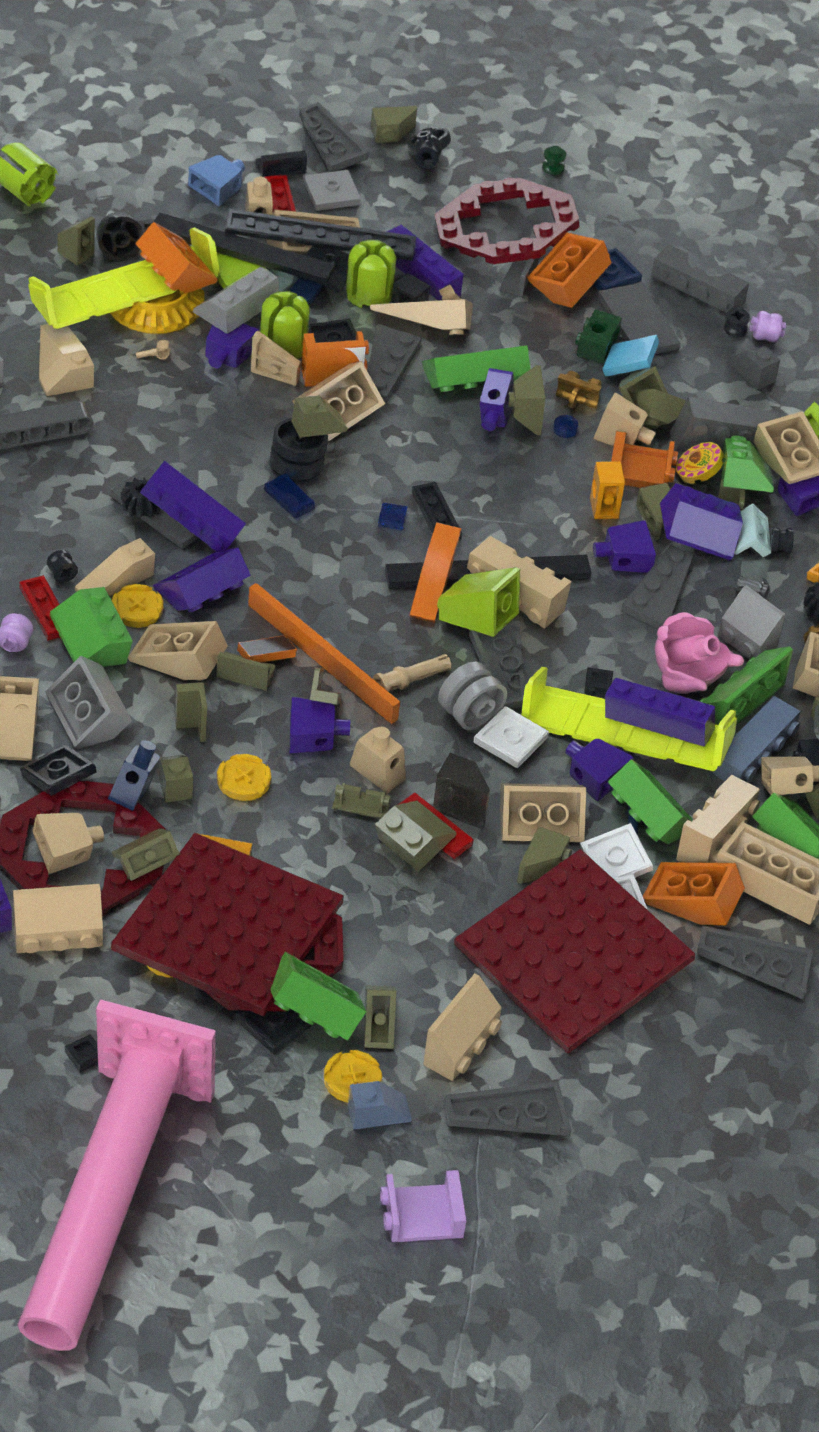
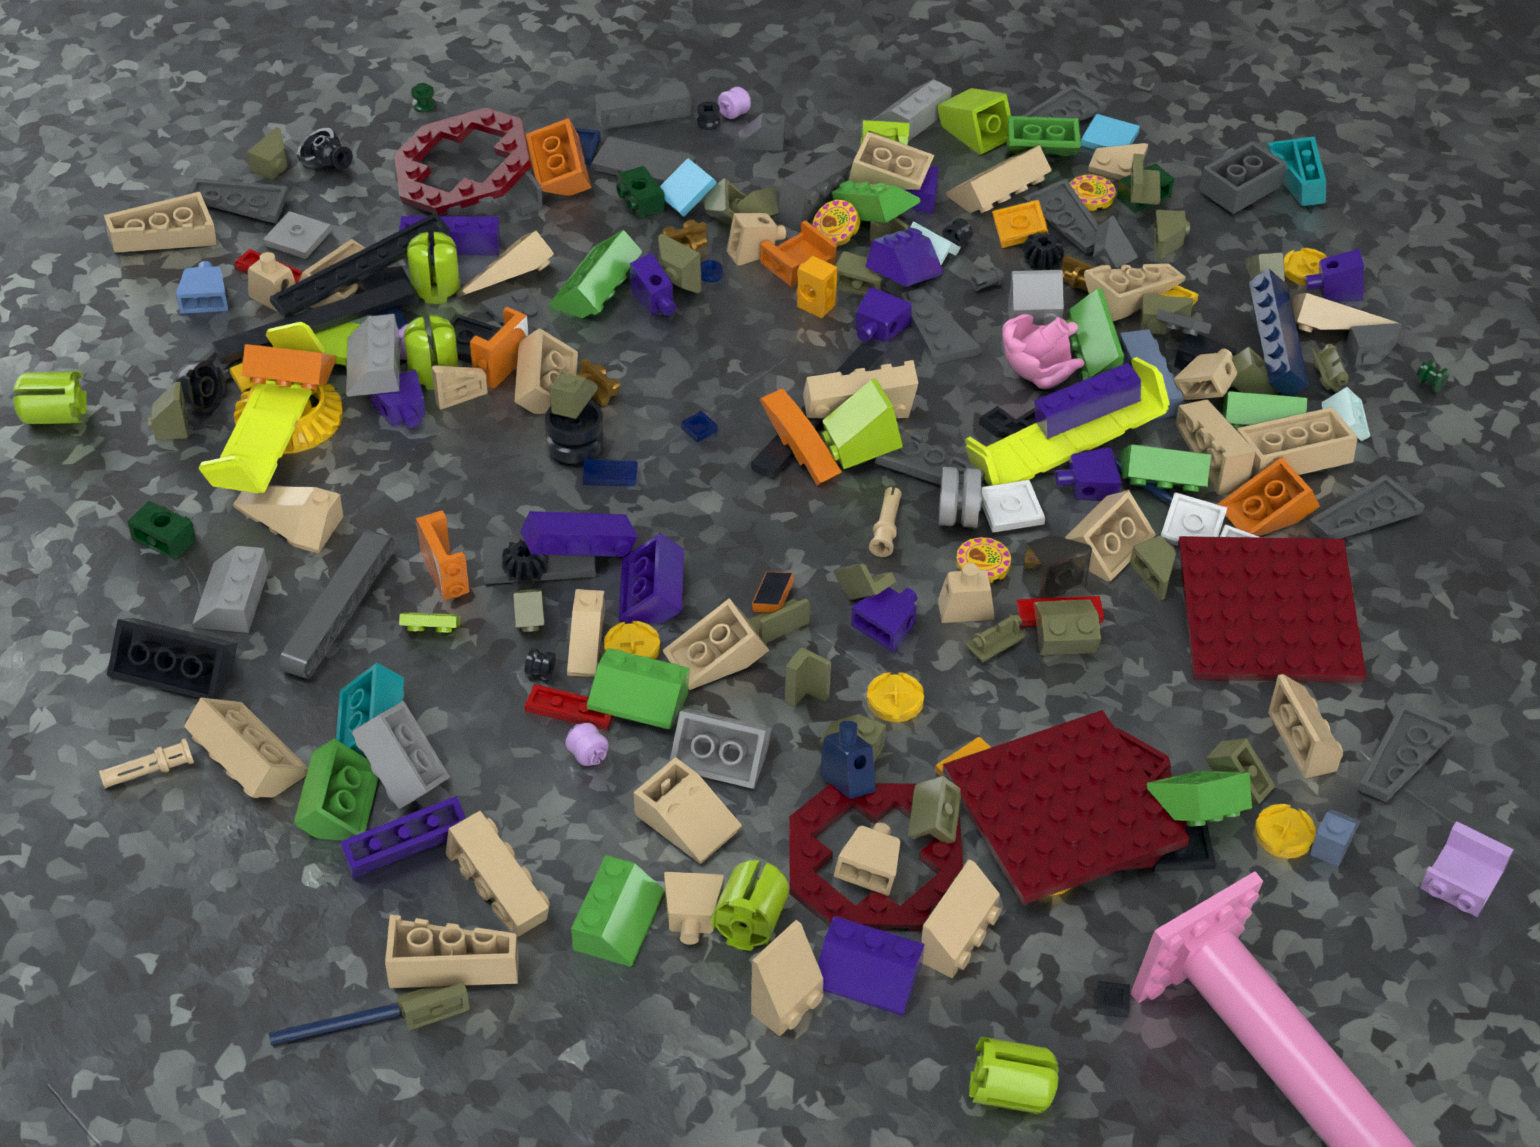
camera: 45 degrees left, 0 degrees up
black tile [20,744,97,796] -> none
tan hand [136,340,170,360] -> none
orange tile [248,583,400,724] -> none
black panel [255,150,307,177] -> none
black panel [391,273,430,303] -> none
black tile [412,482,462,540] -> none
tan hand [439,285,461,300] -> none
none -> tan wedge [104,192,217,253]
none -> lime plate [399,612,461,633]
none -> orange panel [416,510,469,601]
none -> slope [513,589,544,632]
none -> pearl gold hips [576,359,621,406]
none -> yellow tile [956,537,1011,583]

